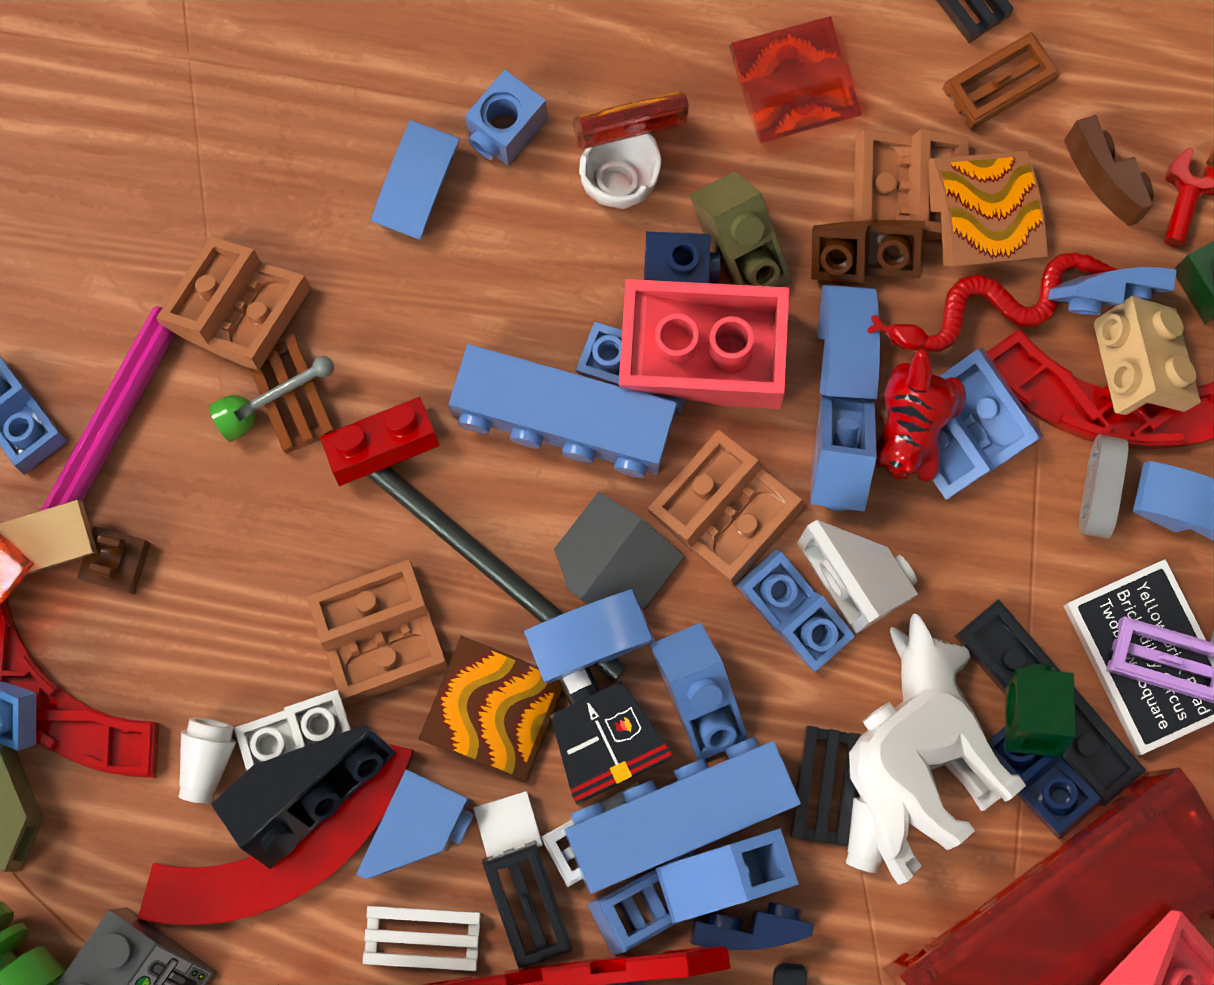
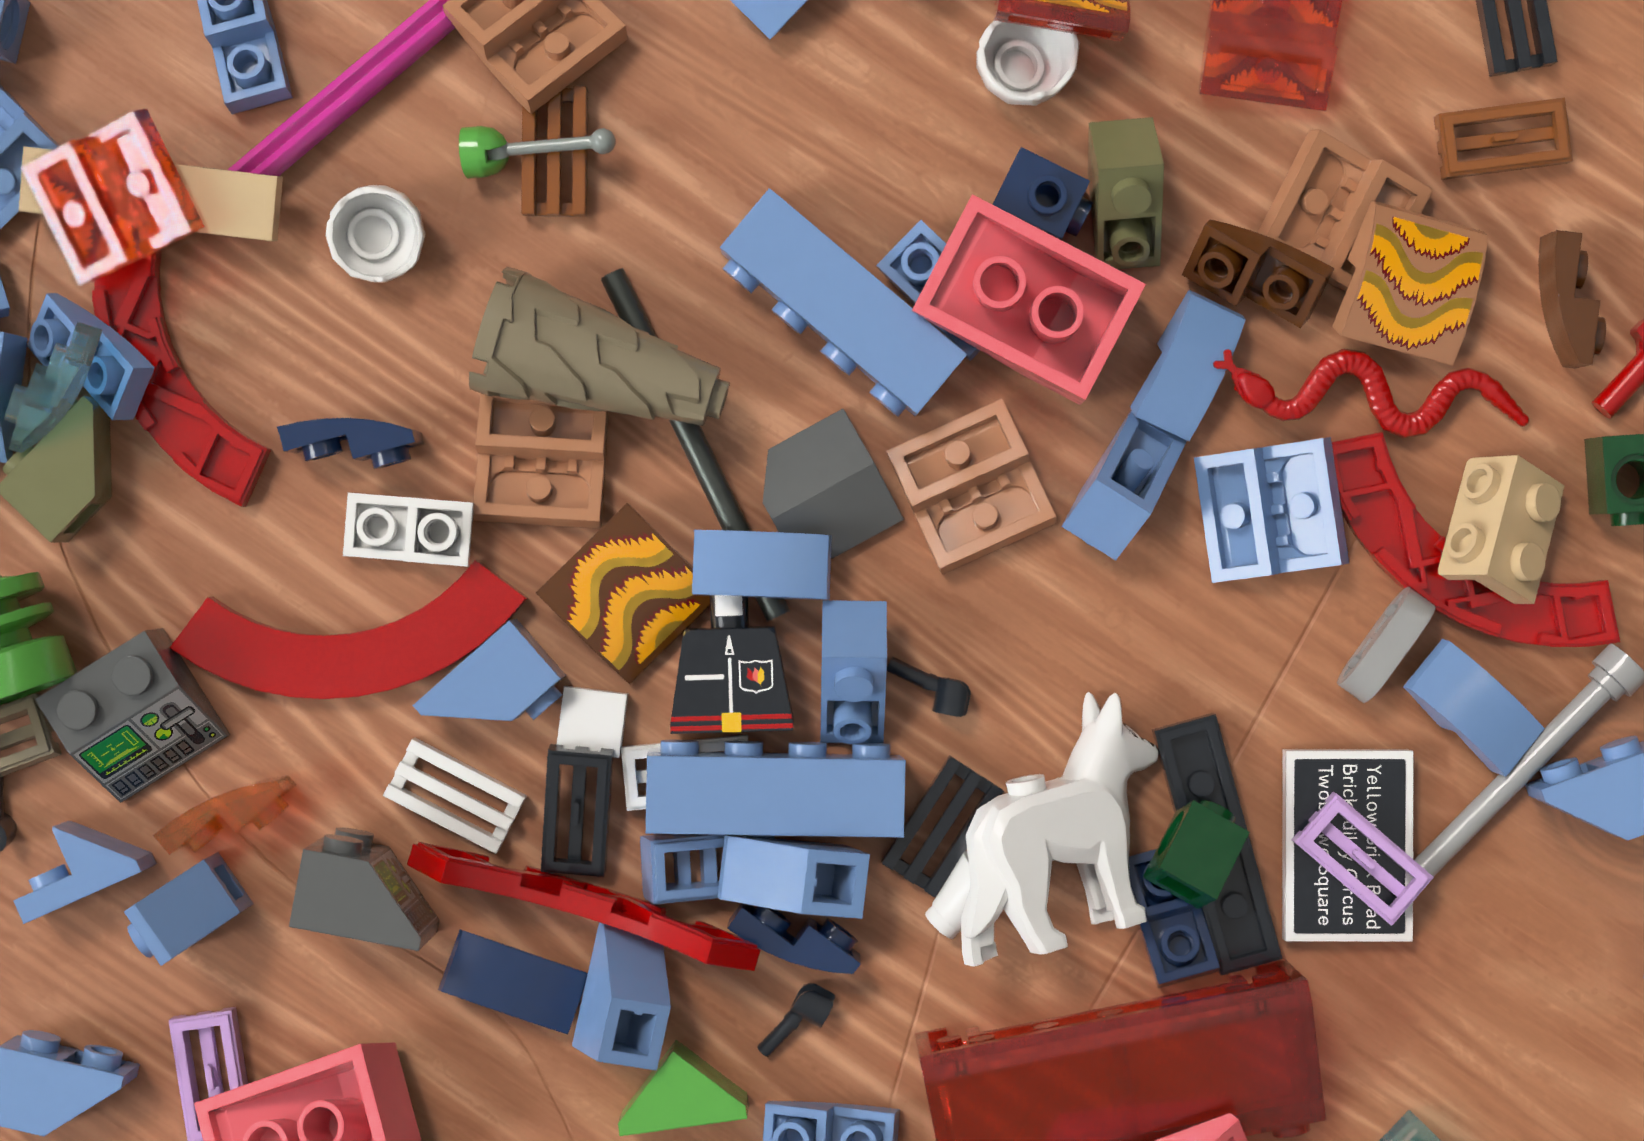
camera: 25 degrees right, 10 degrees up
reddish brown tile [77,526,151,595] -> none
white cone [178,718,237,804] -> none
black slope [211,724,397,869] -> none
red plate [320,396,440,487] -> none
medium blue slope [735,550,855,672] -> none
white slope [796,520,918,635] -> none
red animal [875,349,967,482] -> none
medium blue slope [1048,267,1177,315] -> none
none -> dark blue slope [277,418,424,469]
none -> white hair [325,185,426,283]
none -> dark tan cone [469,266,730,426]
none -> black hand [887,657,971,717]

